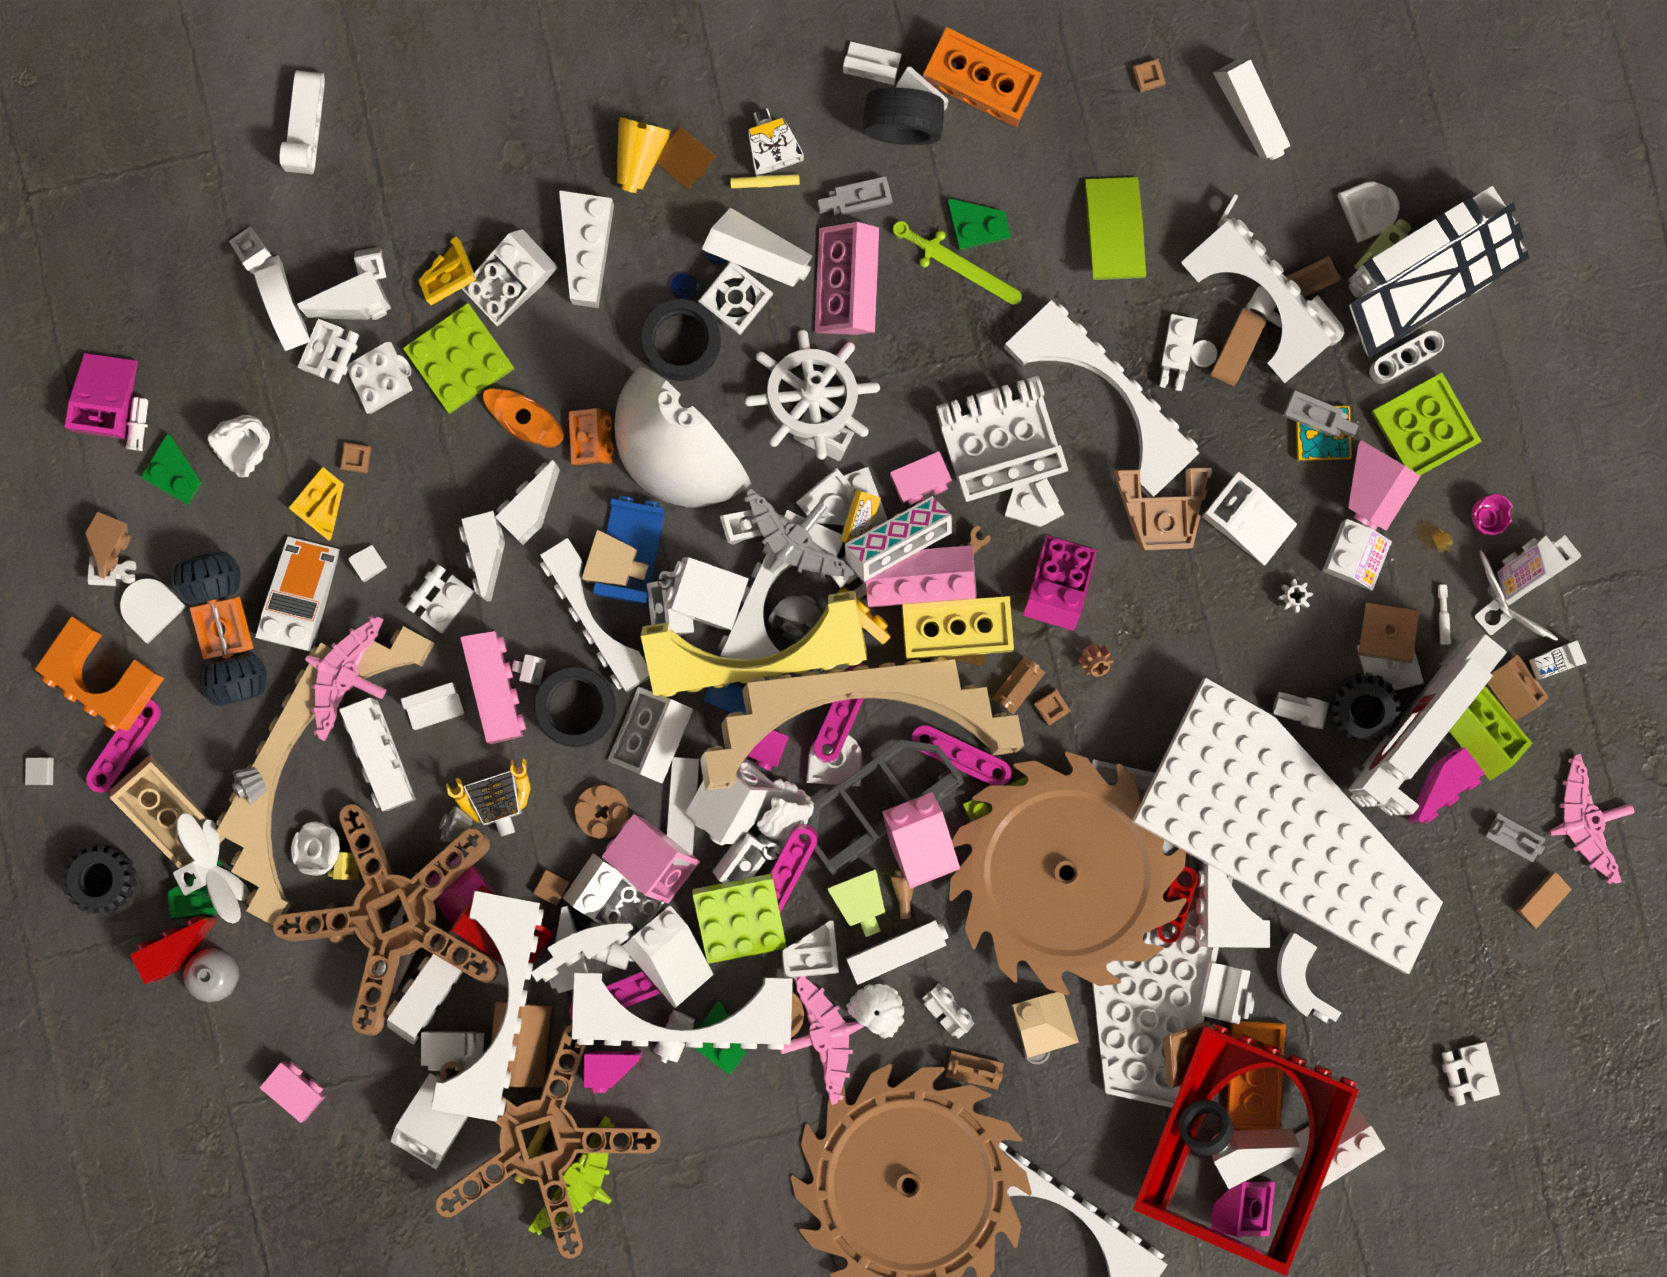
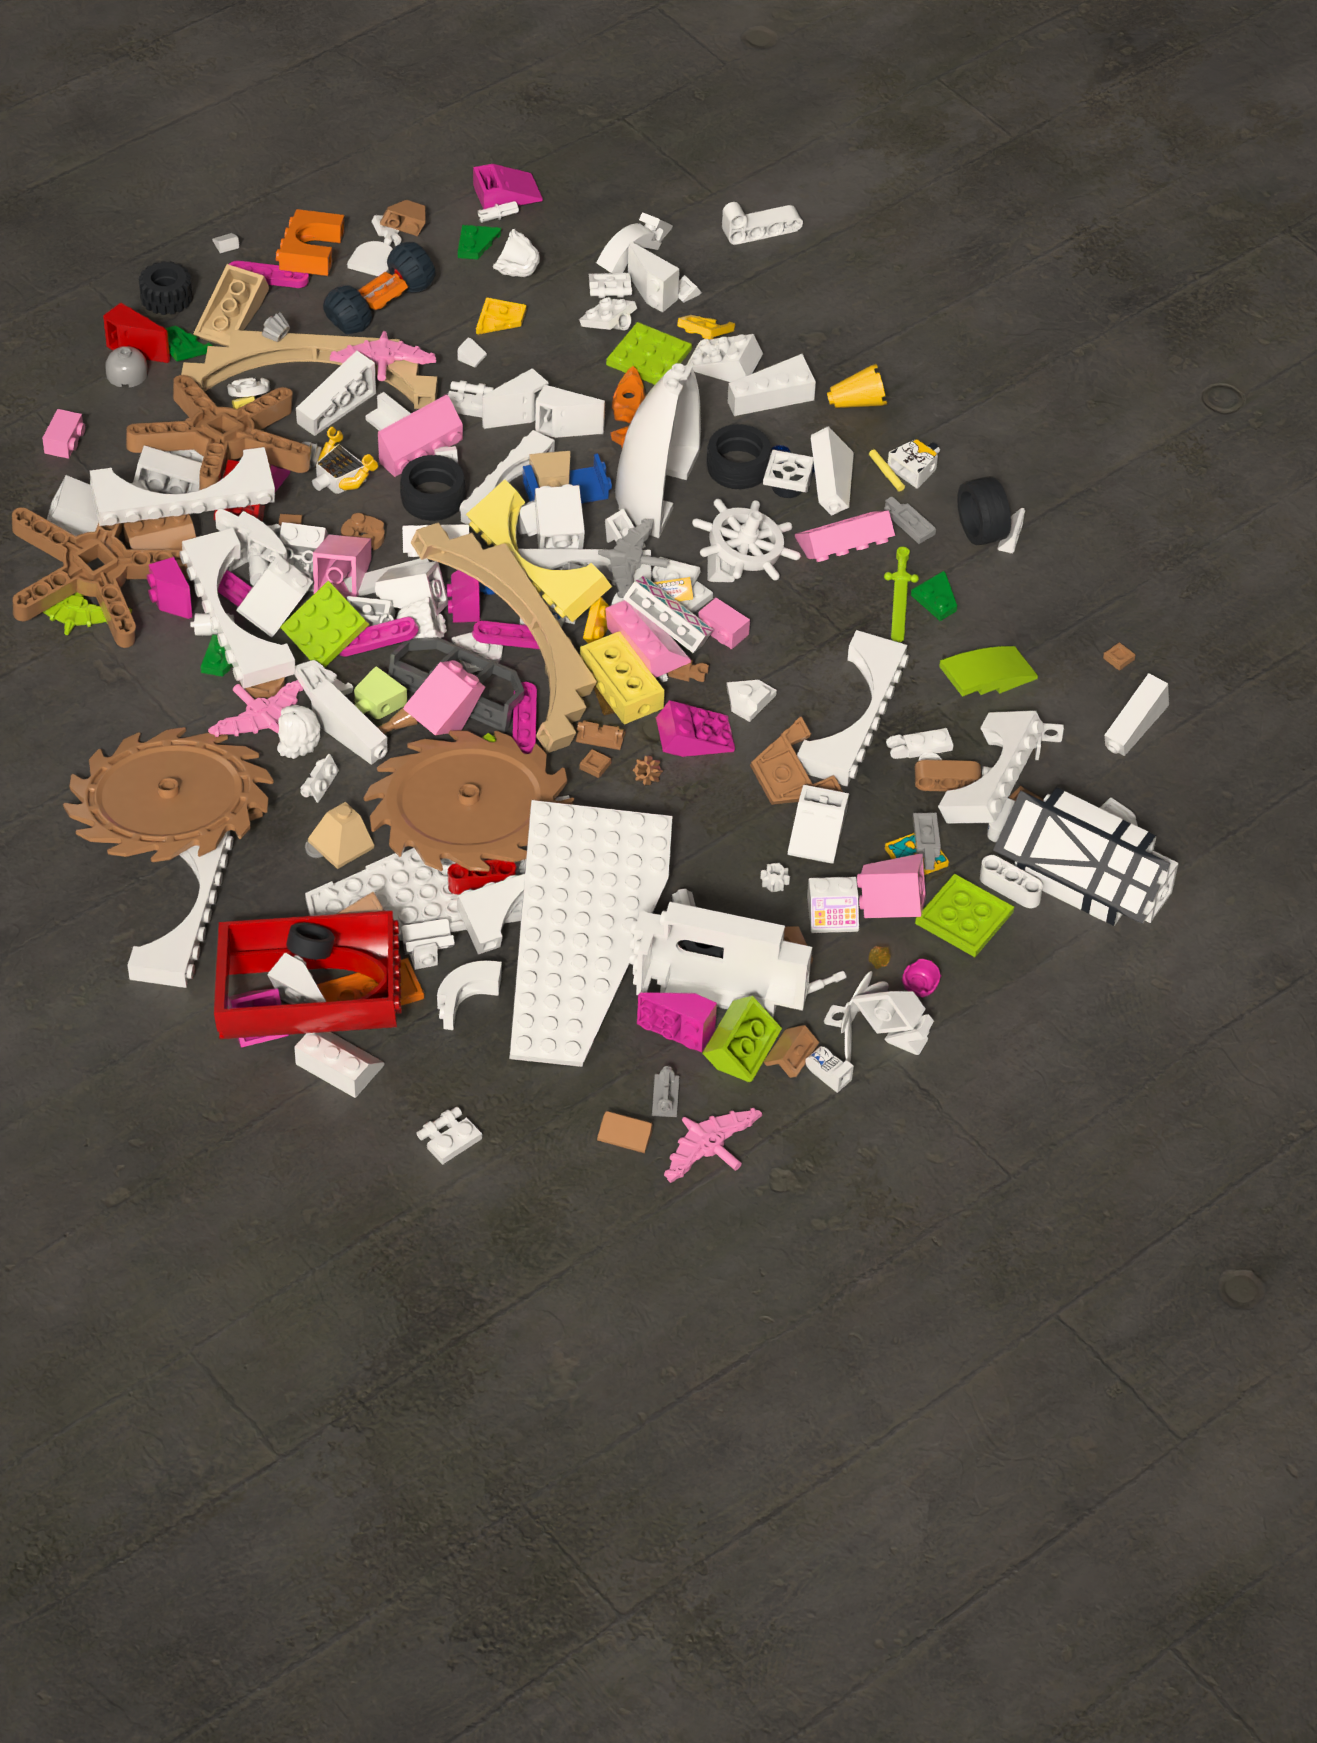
camera: 70 degrees right, 35 degrees down
white piece [173,813,250,923] -> none
slope [255,537,340,652] -> none
medium nougat tile [340,443,371,474] -> none
clear orange piece [656,127,716,190] -> none
white panel [843,41,901,85] -> none
orange brick [923,27,1042,128] -> none
white slope [936,375,1068,502] -> none
medium nougat hinge [945,1051,1004,1090] -> none

